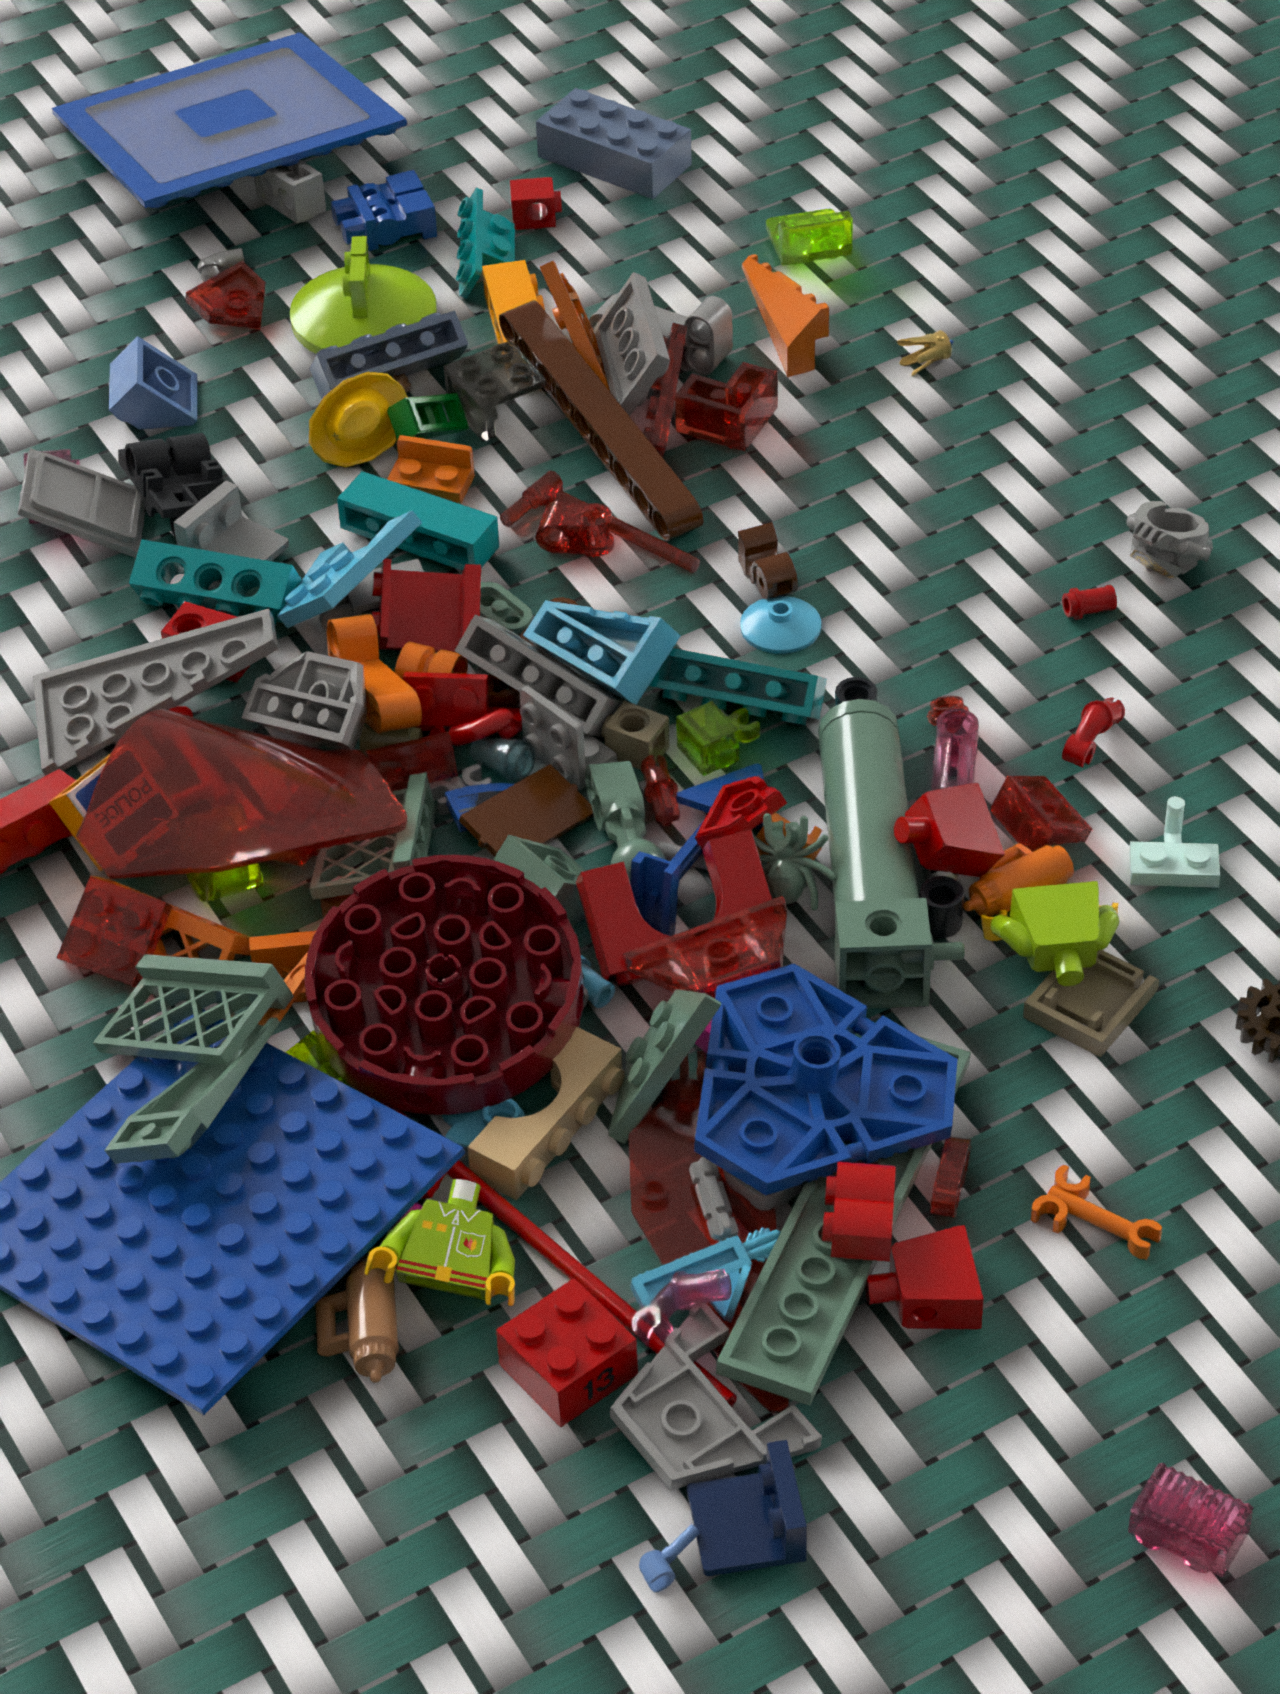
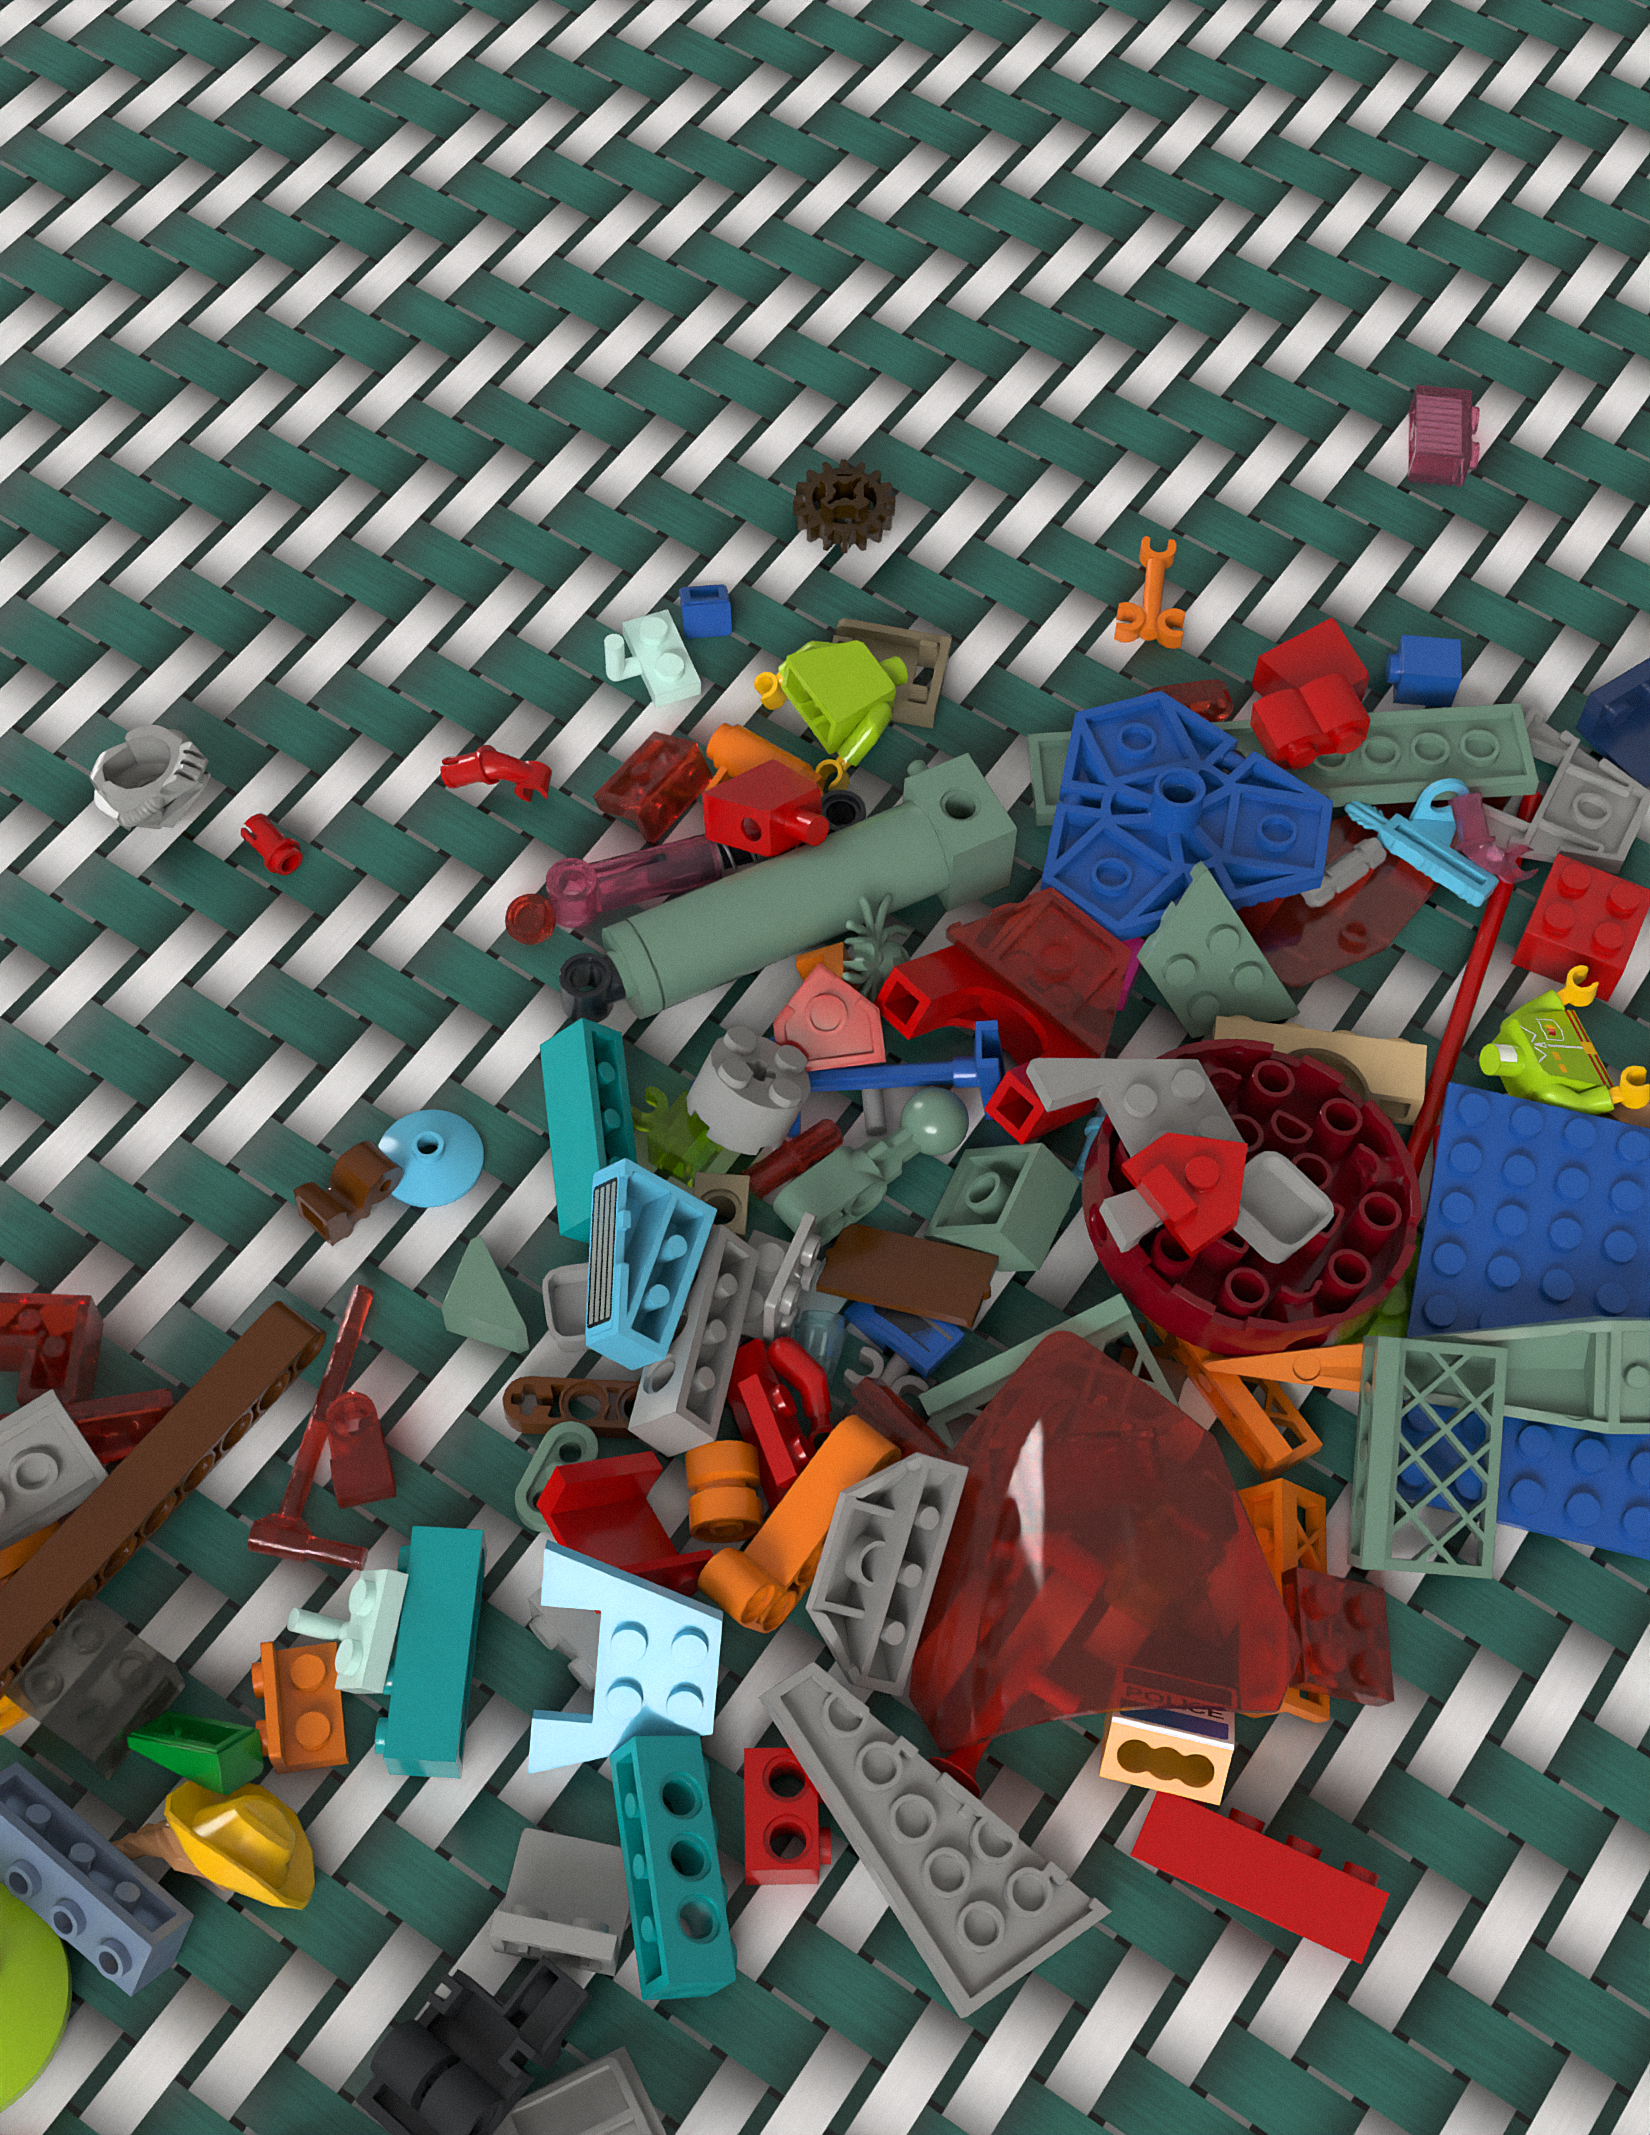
camera: 120 degrees left, 15 degrees up
none -> light aqua plate [287,1569,409,1694]
none -> sand green slope [441,1235,529,1354]
none -> blue slope [679,584,732,639]
none -> light grey brick [686,1026,811,1155]
none -> light grey wing [1026,1058,1249,1253]
none -> red plate [1121,1132,1248,1258]
none -> light grey piece [1233,1151,1334,1264]
none -> blue brick [1385,635,1462,708]

